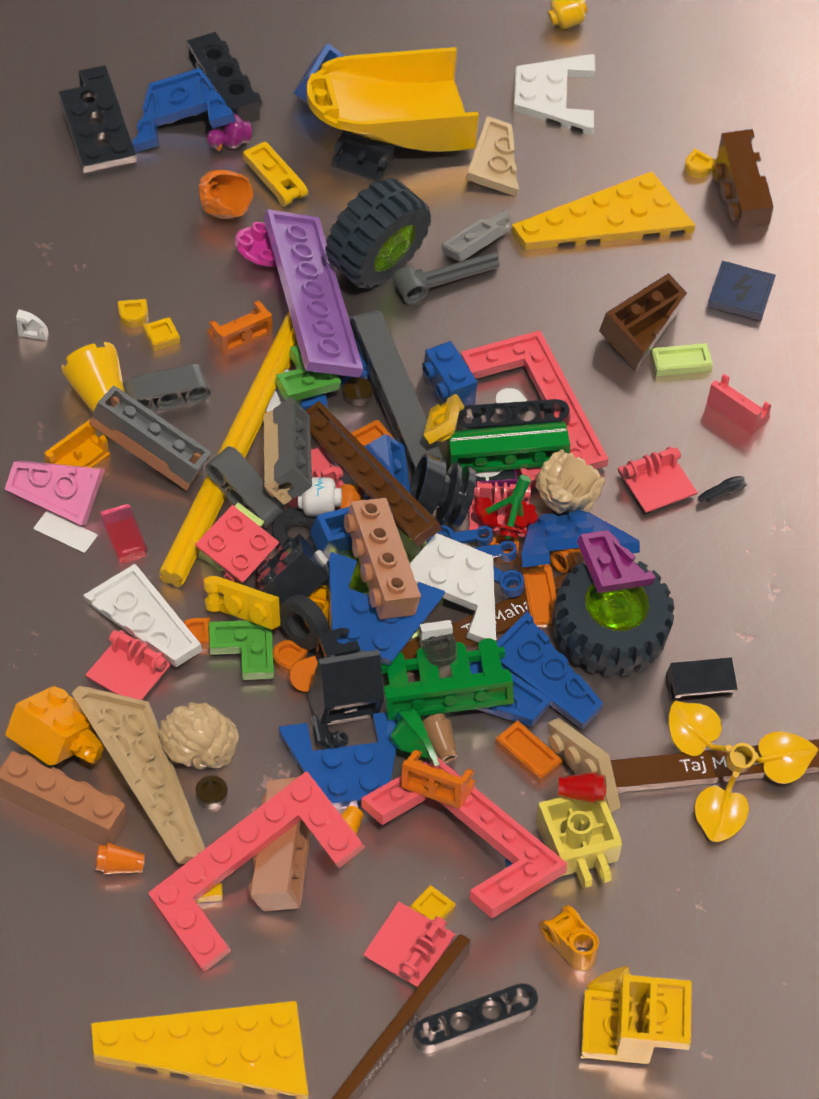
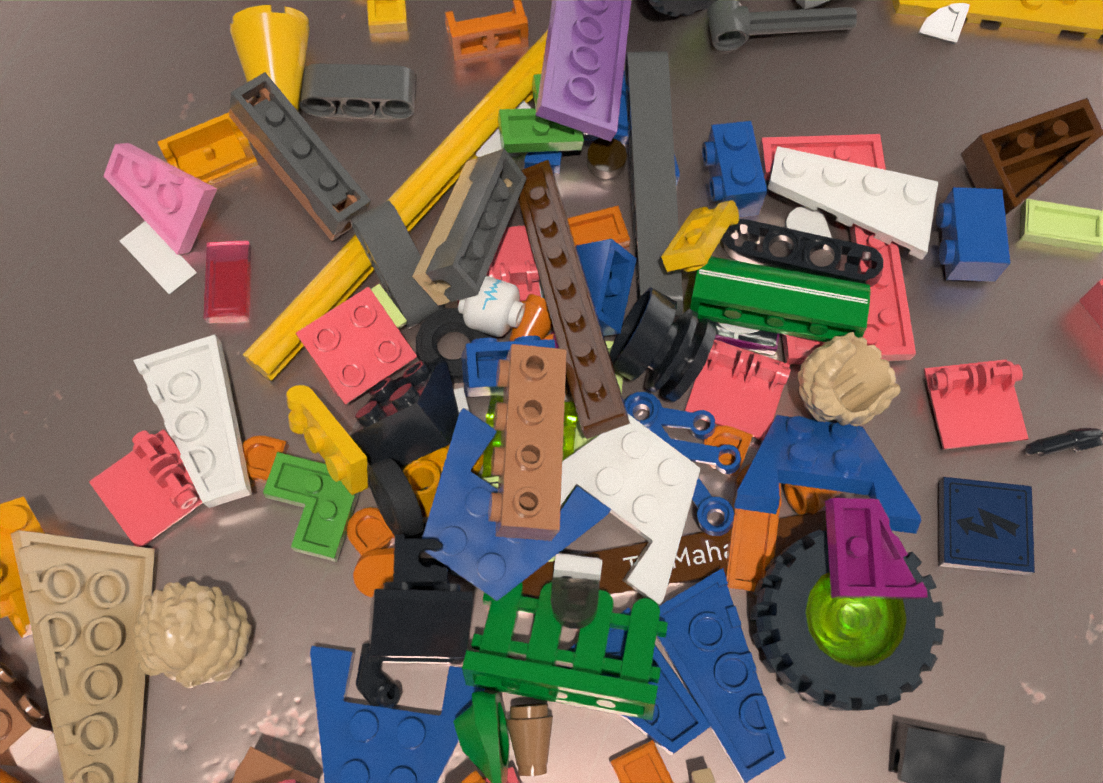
camera: 20 degrees right, 15 degrees up
dark brown tile [195,776,228,809] -> none
red plant [475,475,538,539] -> none
none -> white wing [767,146,938,260]
none -> white tile [918,3,970,44]
none -> blue brick [936,187,1011,282]
none -> dark blue tile [939,477,1035,576]

